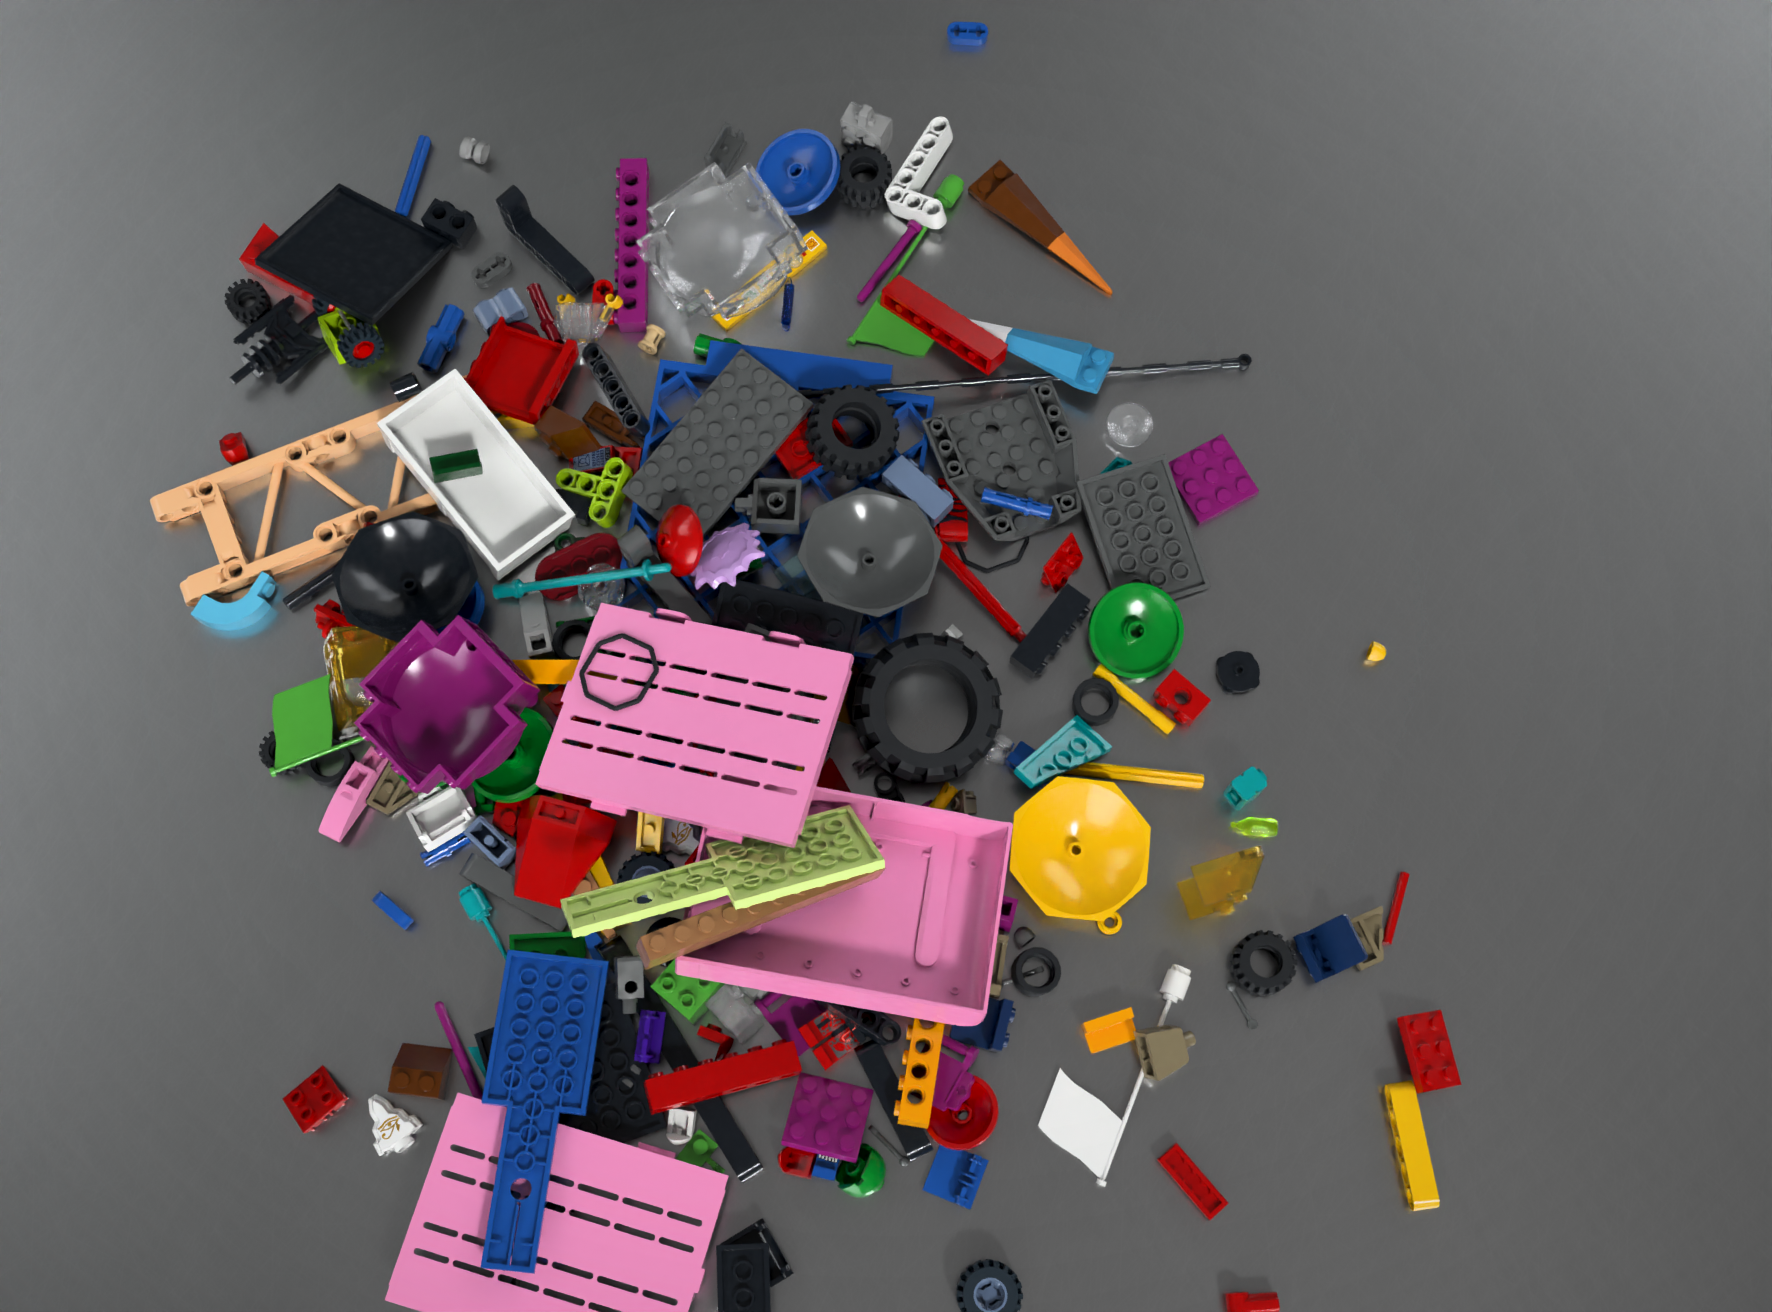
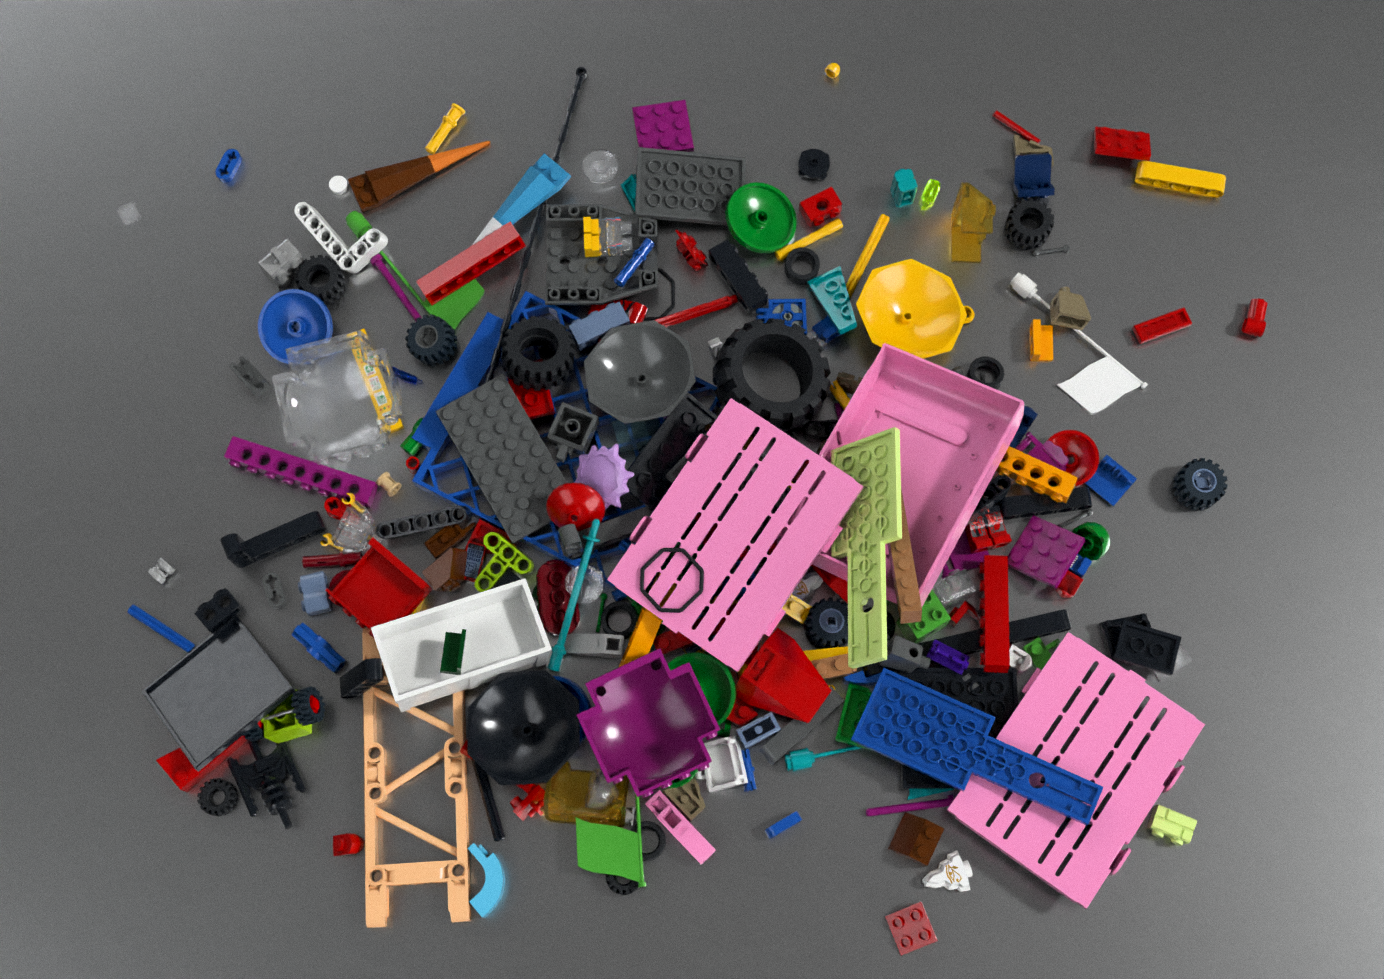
camera: 70 degrees left, 0 degrees up
none -> white tile [329,176,348,195]
none -> black wheel [405,315,458,366]
none -> red hinge [406,456,421,474]
none -> yellow pin [425,103,465,155]
none -> clear hips [583,217,632,257]
none -> blue piece [756,299,807,336]

